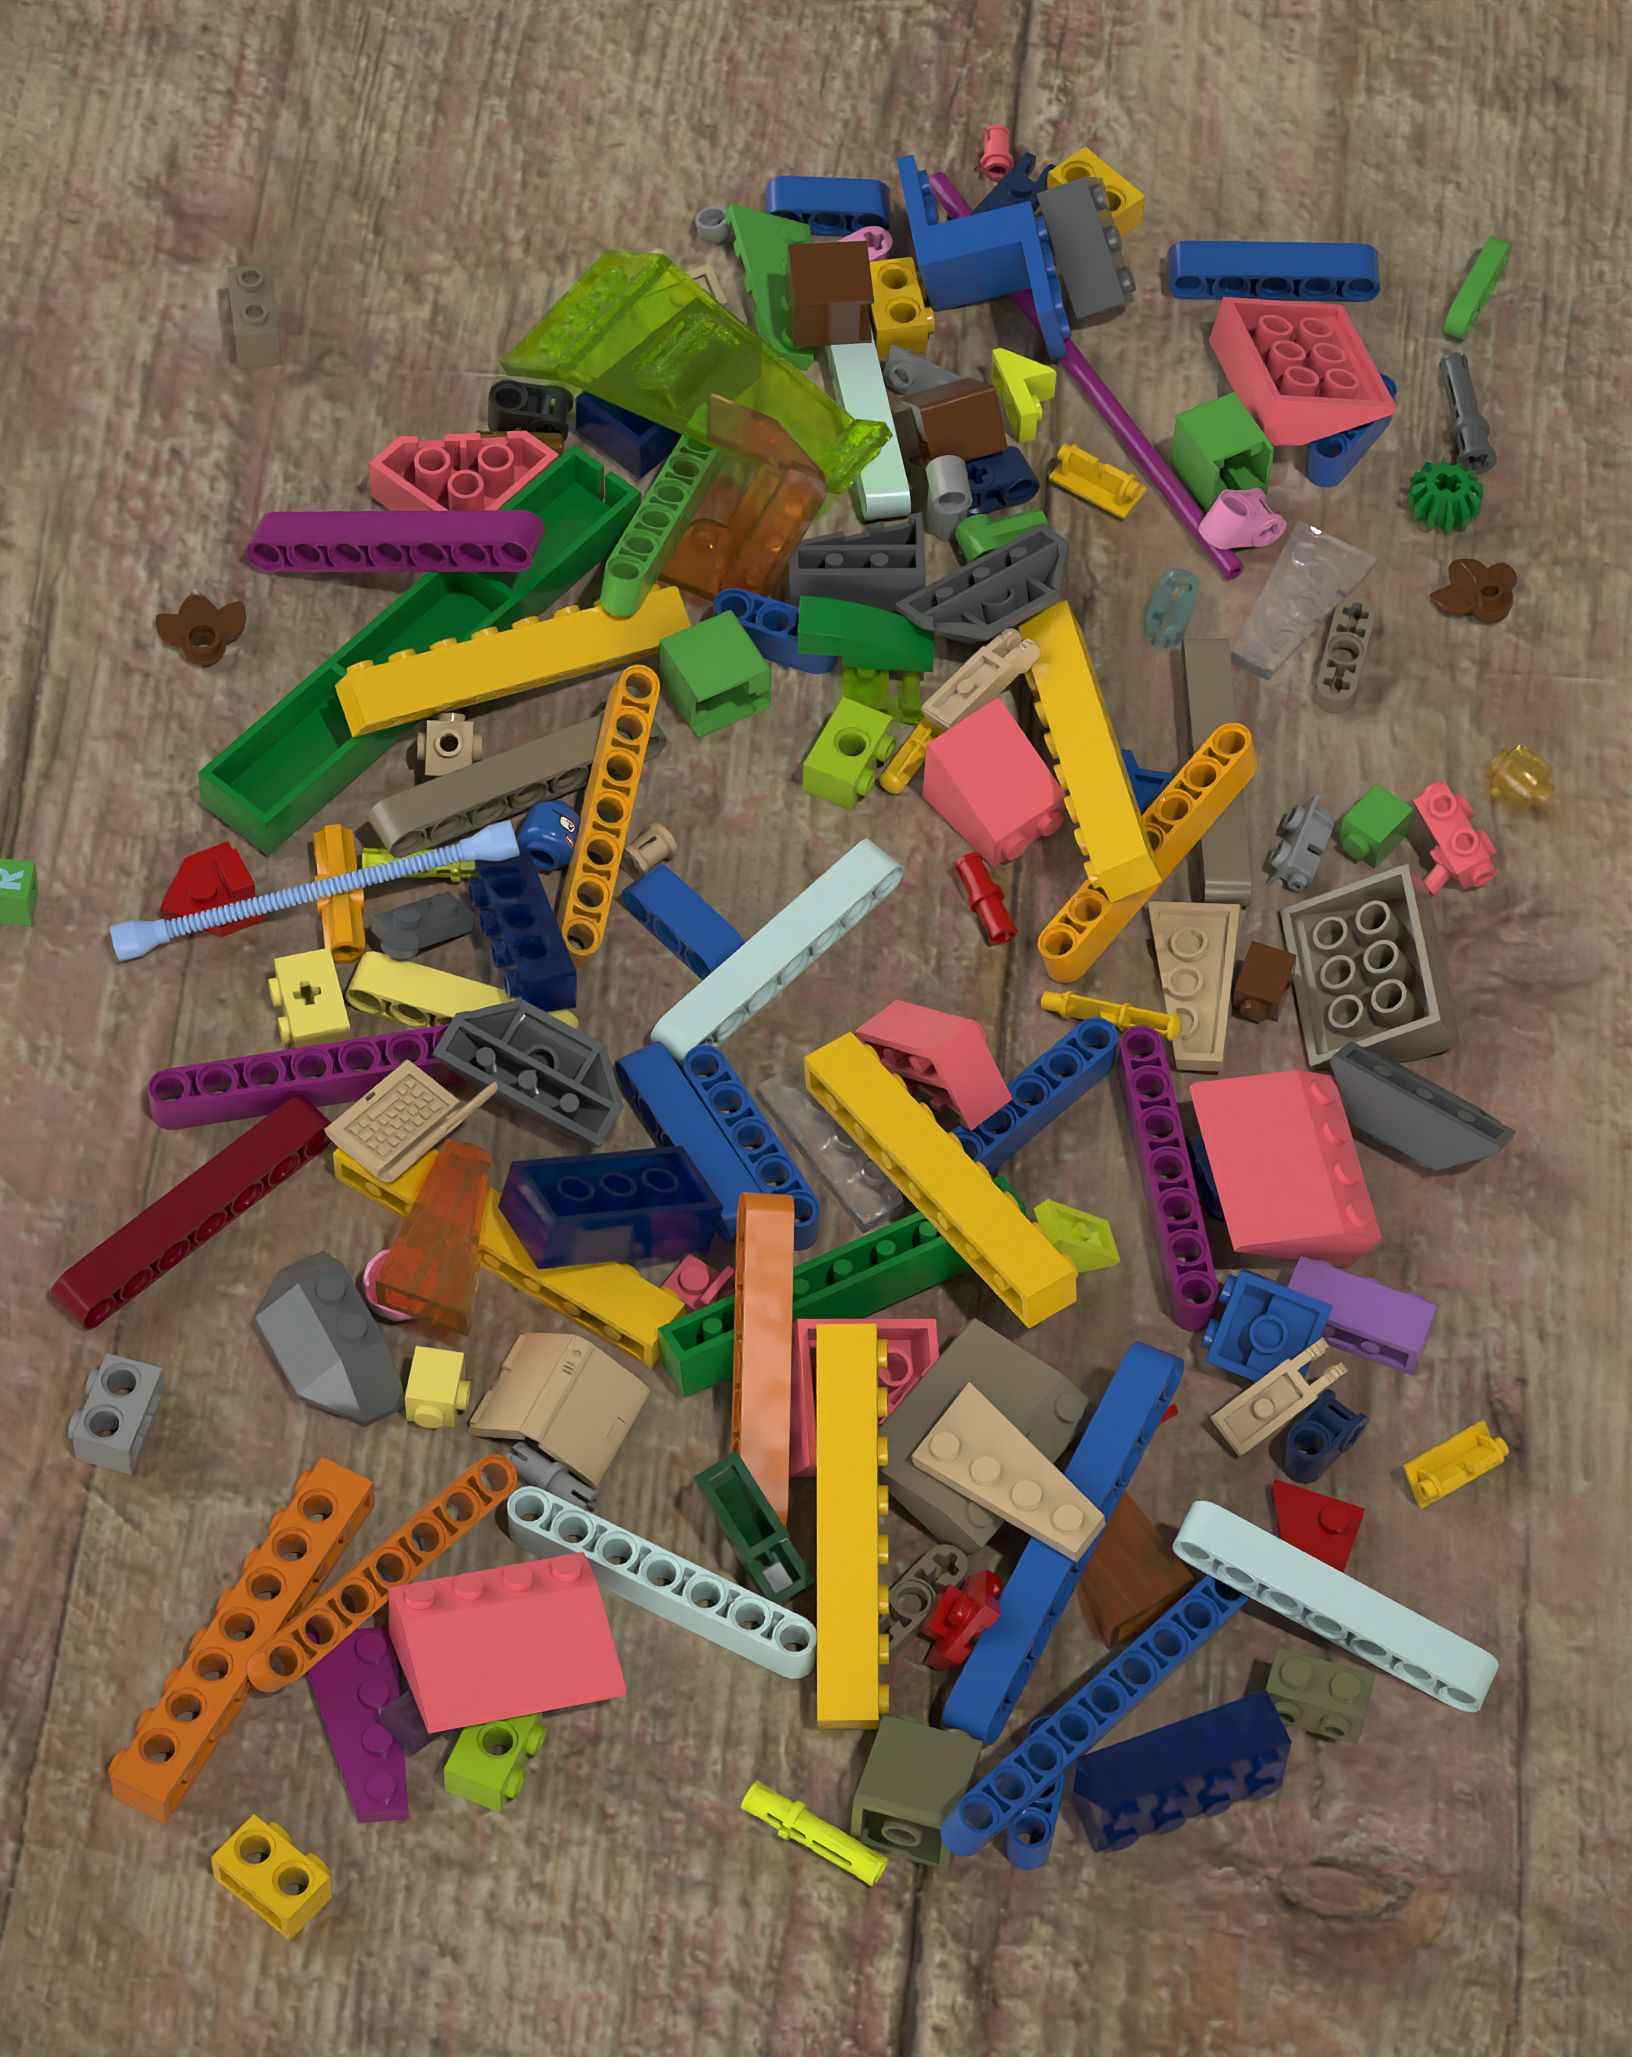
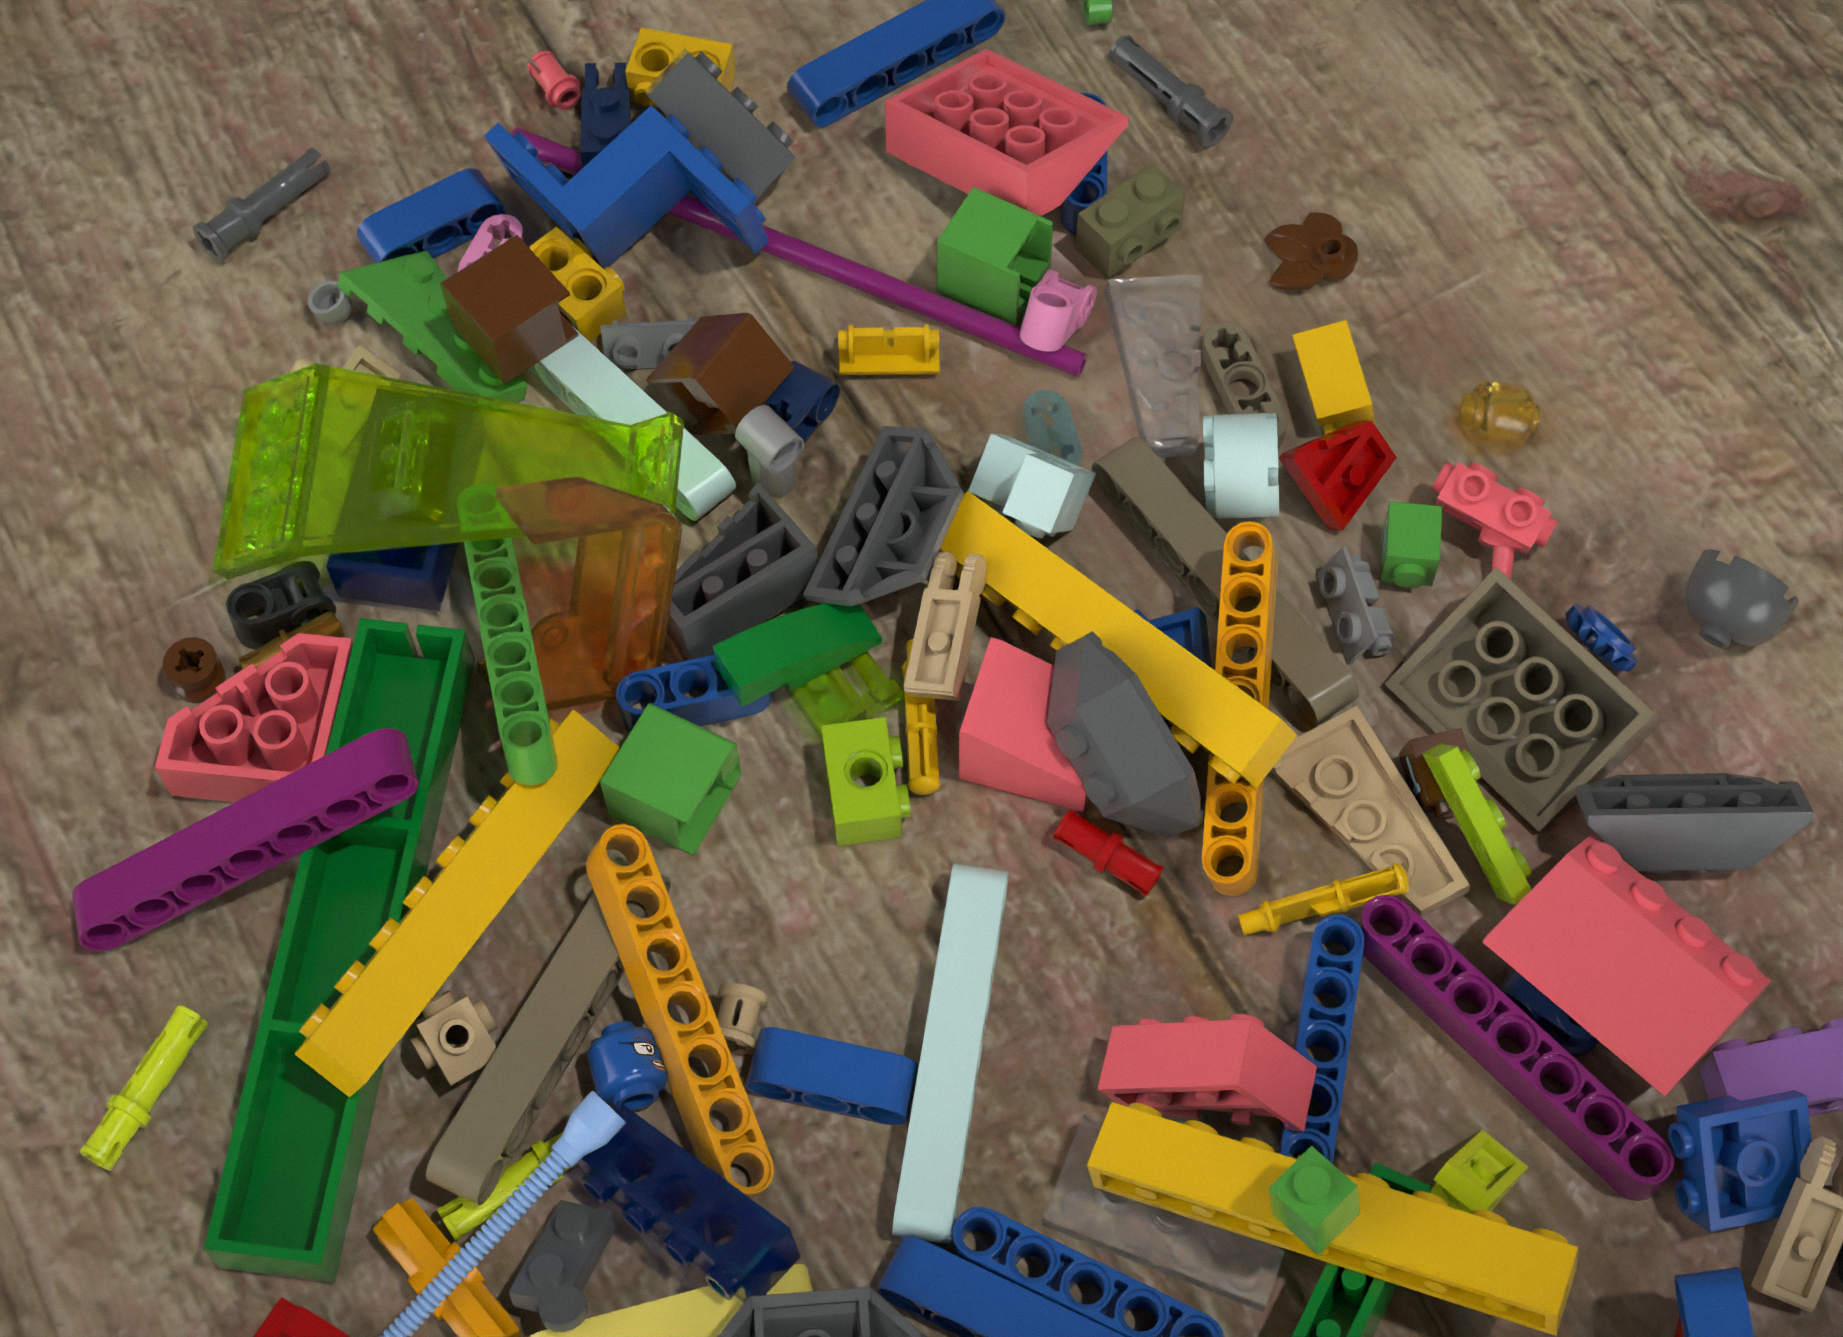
camera: 30 degrees left, 5 degrees up
reddish brown plate [156,590,246,665] -> none
bright green piece [955,508,1048,564] -> none
neon yellow slope [990,348,1057,443] -> none
green gear [1407,457,1484,535] -> none
none -> neon yellow pin [79,1005,209,1171]
none -> reddish brown wheel [163,637,226,703]
none -> dark grey pin [193,148,331,262]
none -> light aqua brick [968,433,1096,538]
none -> dark grey wedge [1047,631,1205,838]
none -> olive brick [1076,162,1185,280]
none -> light aqua brick [1203,413,1279,519]
none -> bright green brick [1269,1146,1360,1255]
none -> red wing [1278,420,1397,530]
none -> yellow hinge [1292,320,1375,434]
none -> lime plate [1422,743,1532,905]
none -> blue gear [1565,603,1638,672]
none -> dark grey cylinder [1685,549,1799,649]

